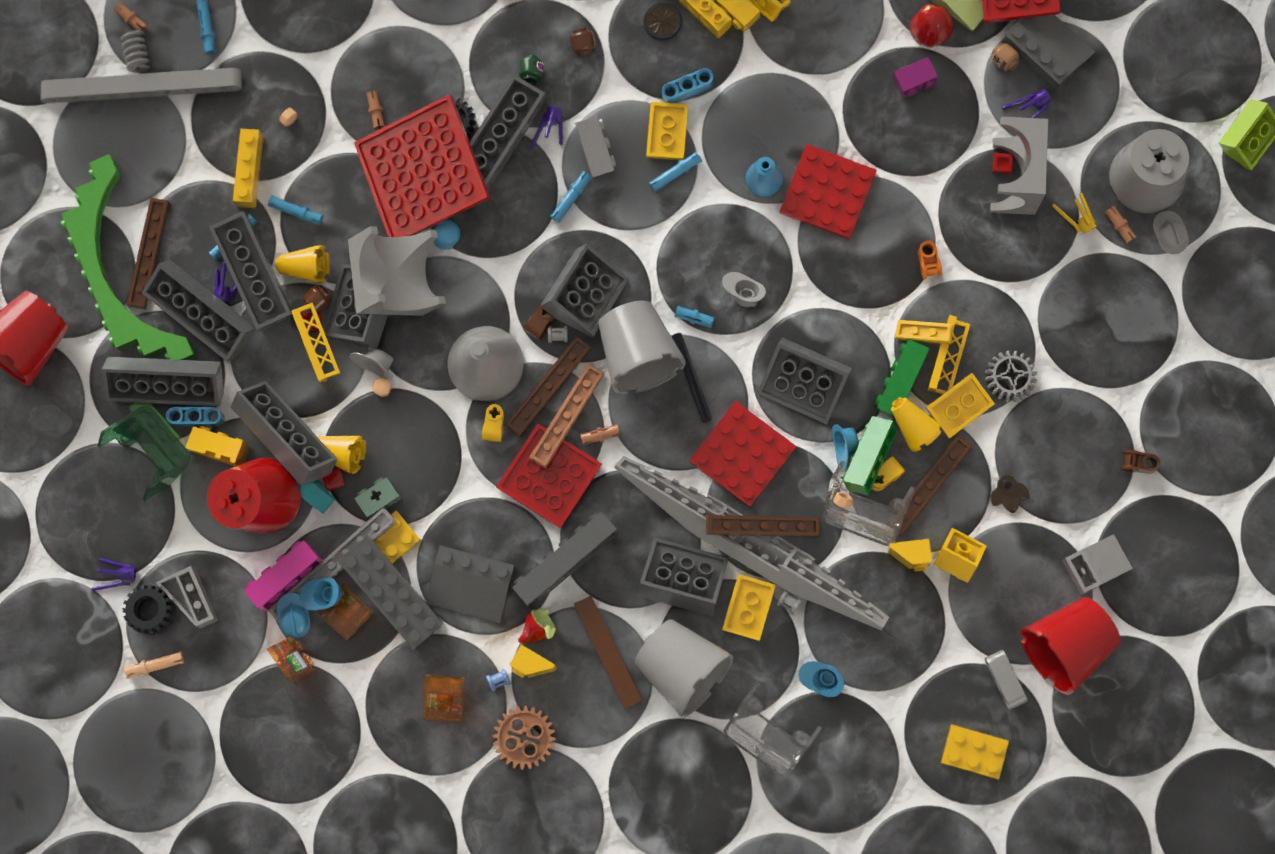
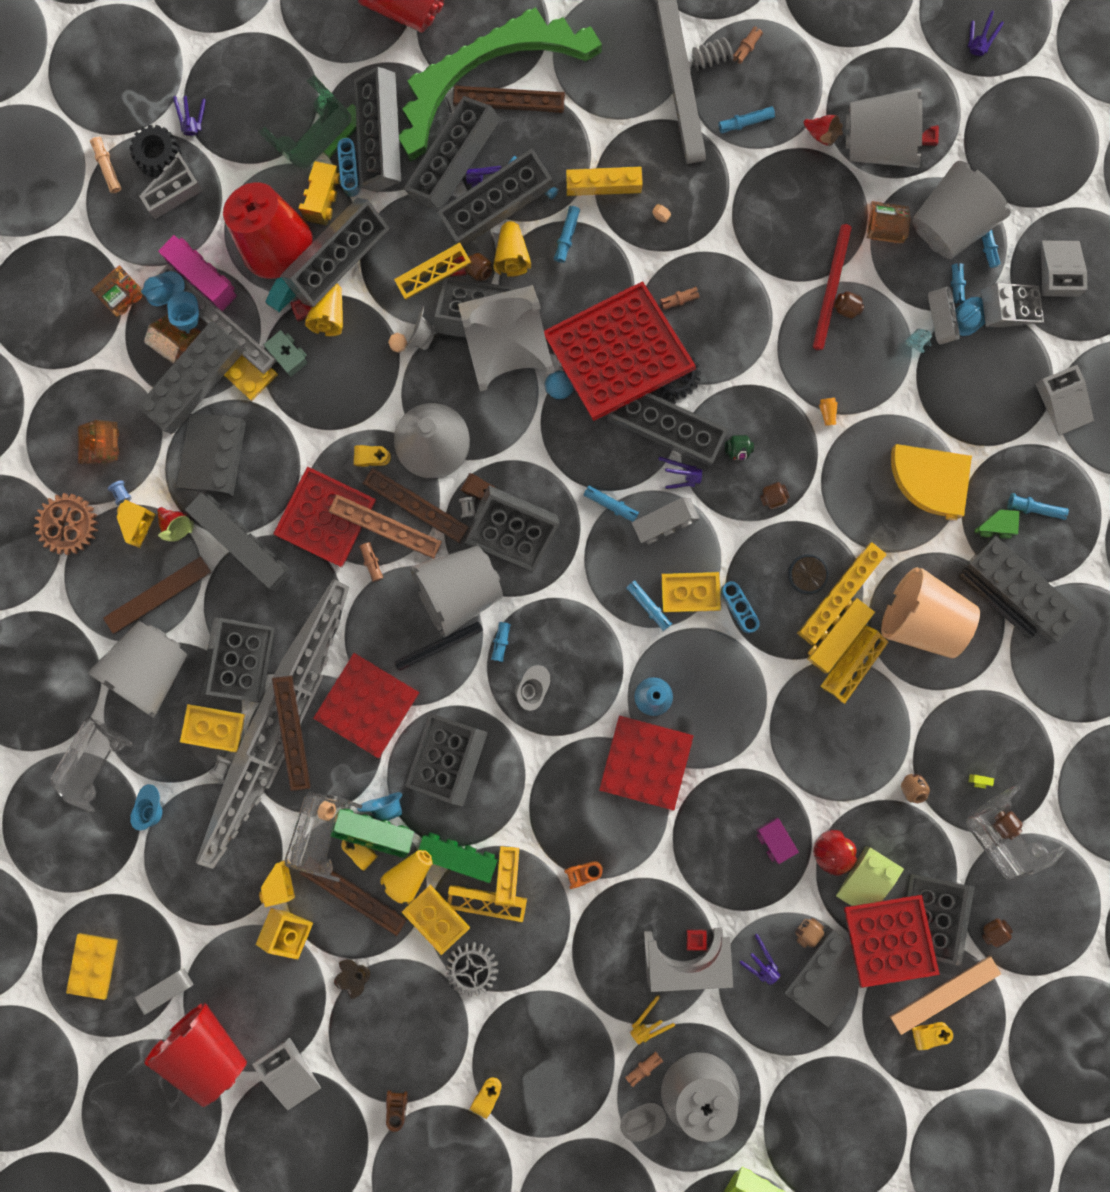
camera: 75 degrees right, 5 degrees up
none -> yellow piece [470,1077,501,1119]

